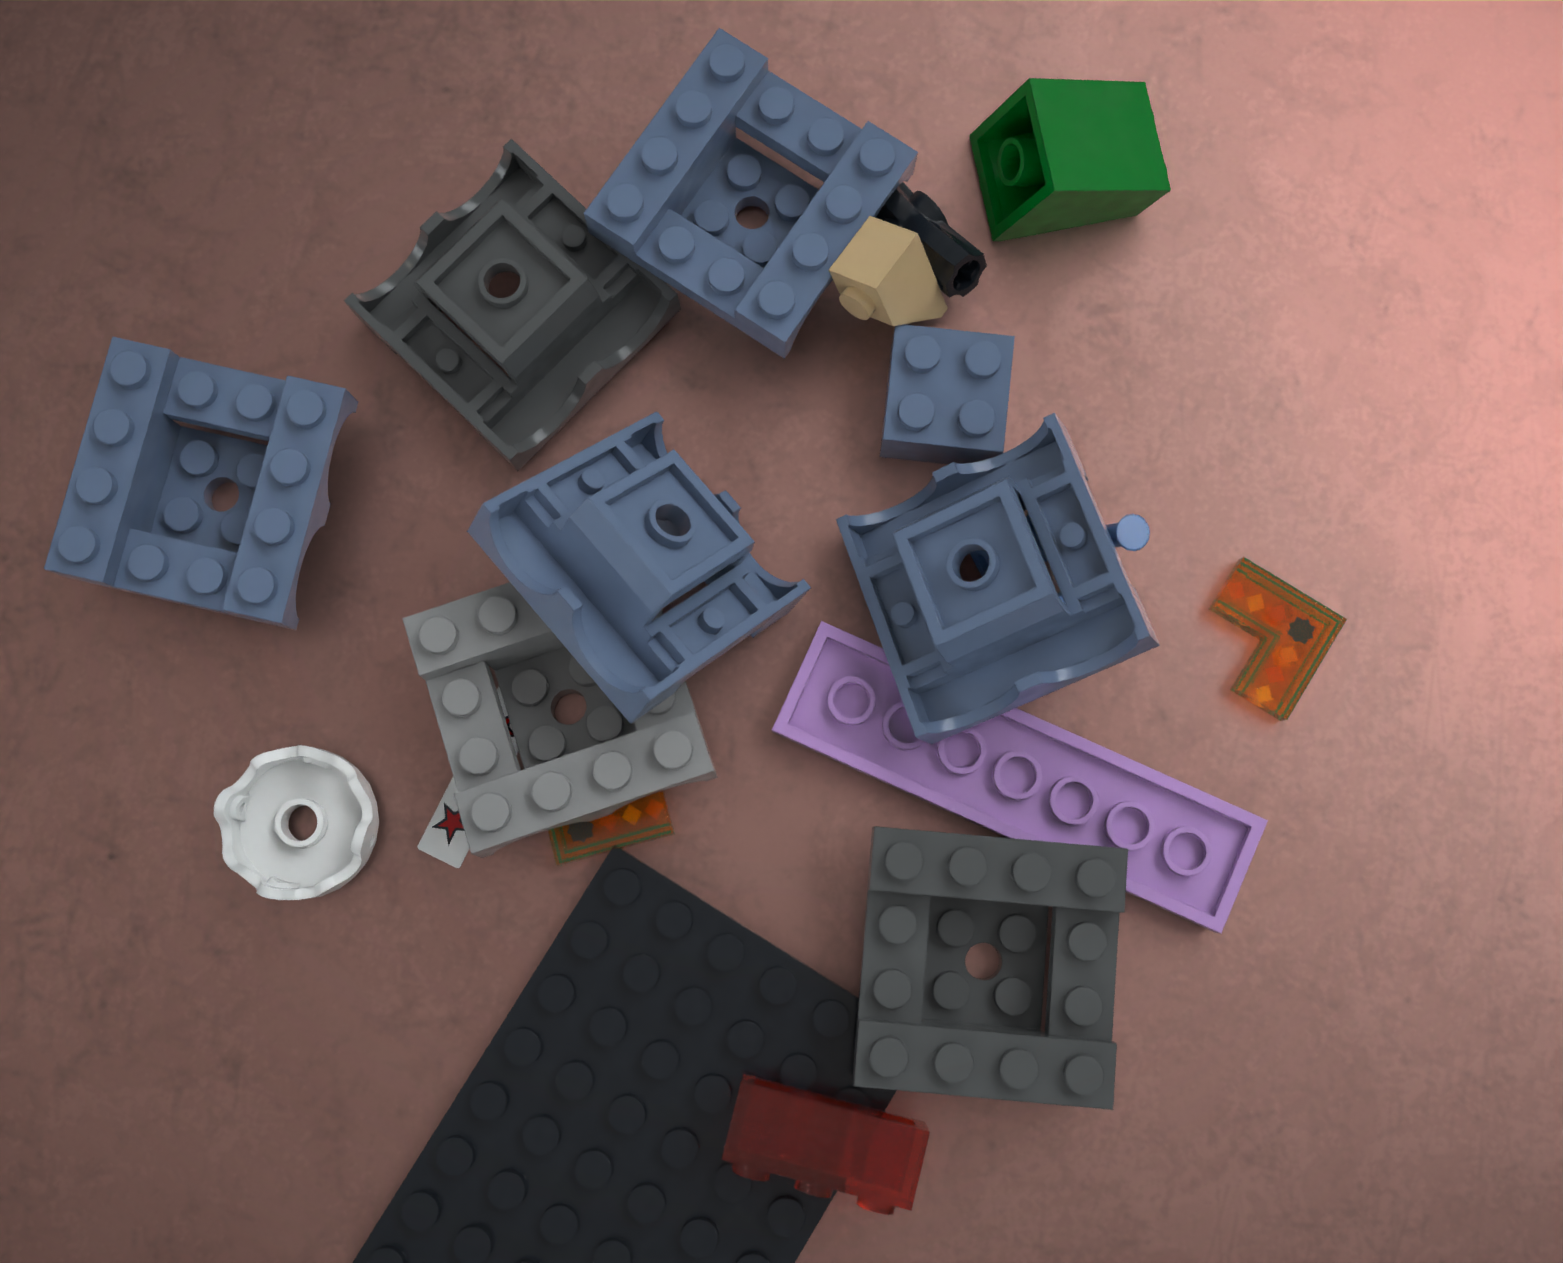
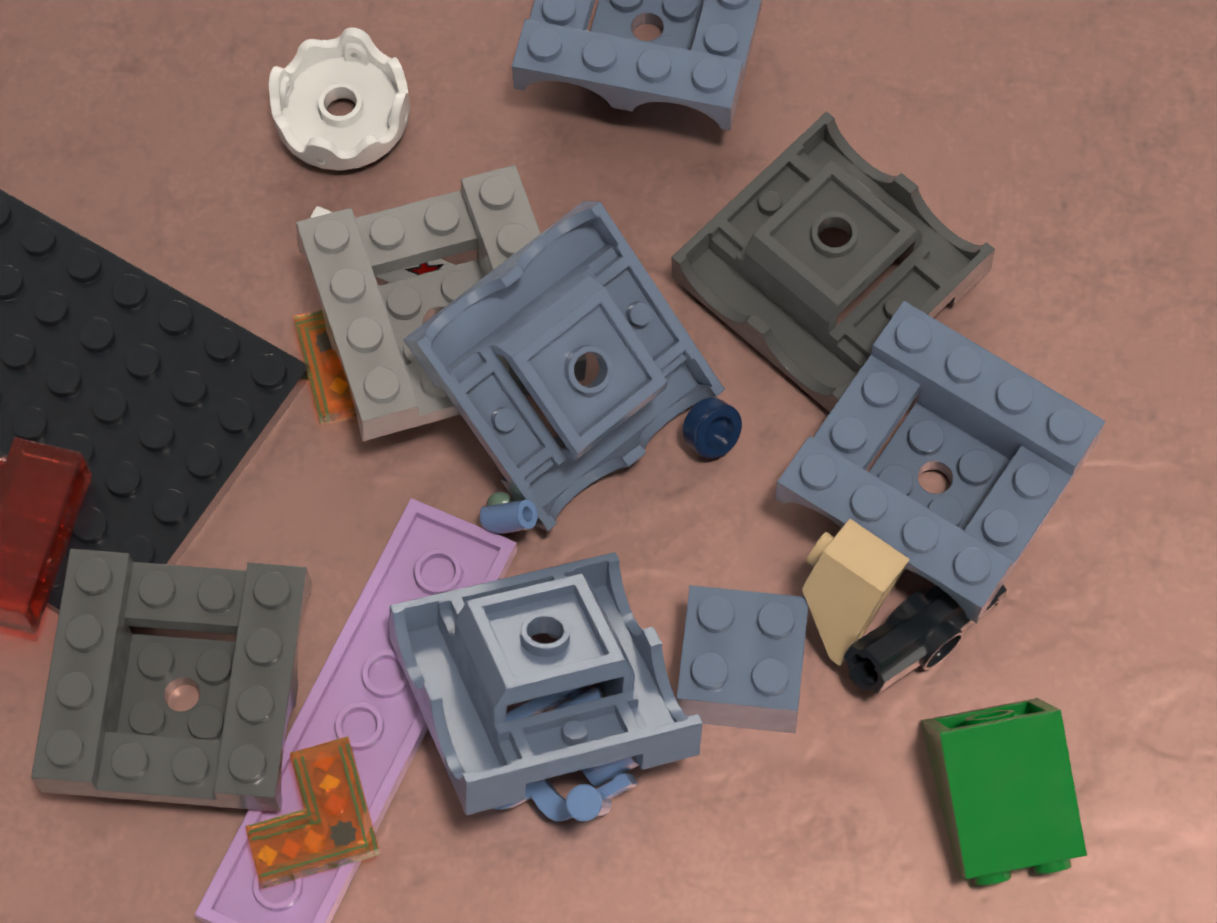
camera: 90 degrees right, 15 degrees down
none -> clear orange tile [245,736,381,889]
none -> medium blue arm [479,492,538,534]
none -> dark blue tile [683,397,742,458]

